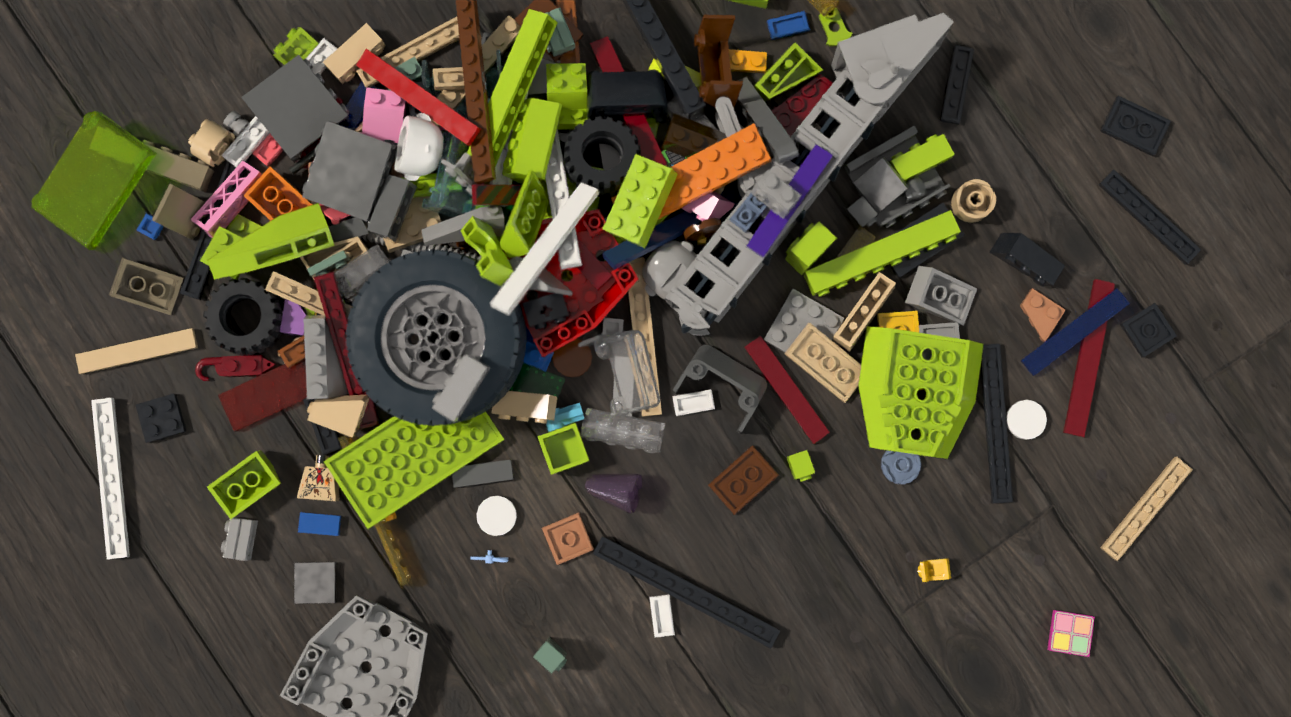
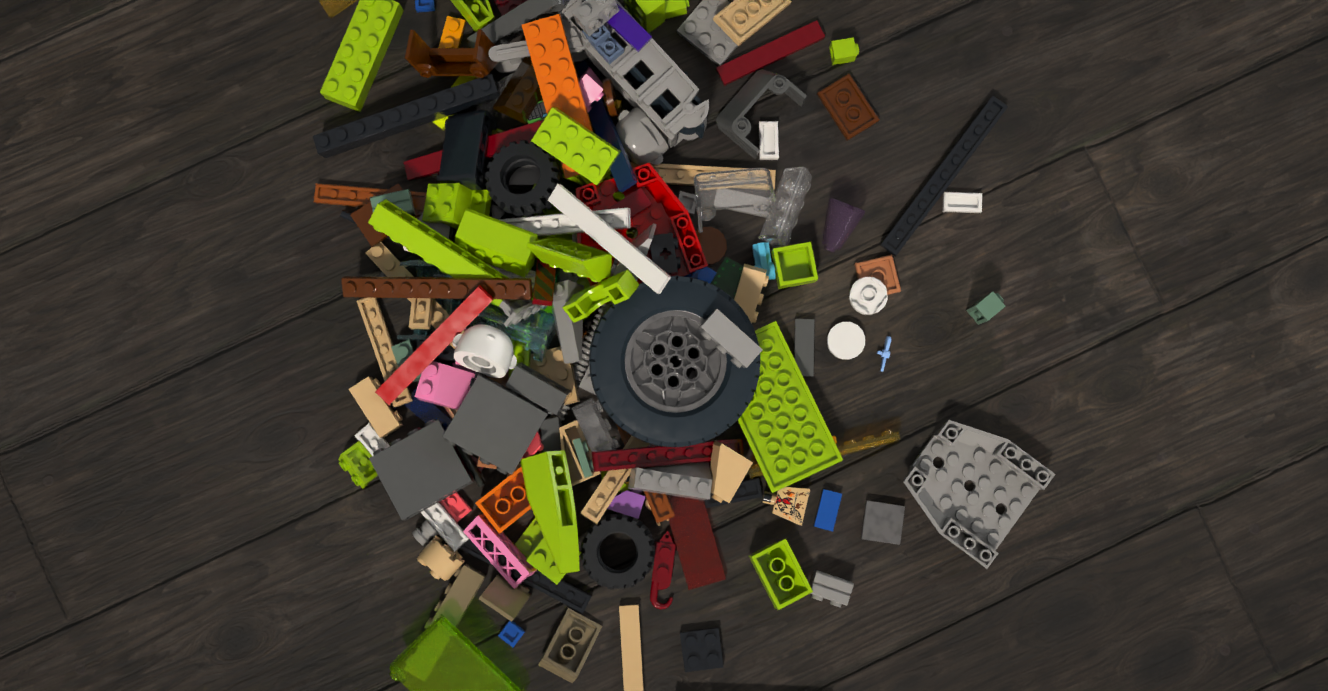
camera: 80 degrees left, 0 degrees up
none -> white tile [849,277,888,315]

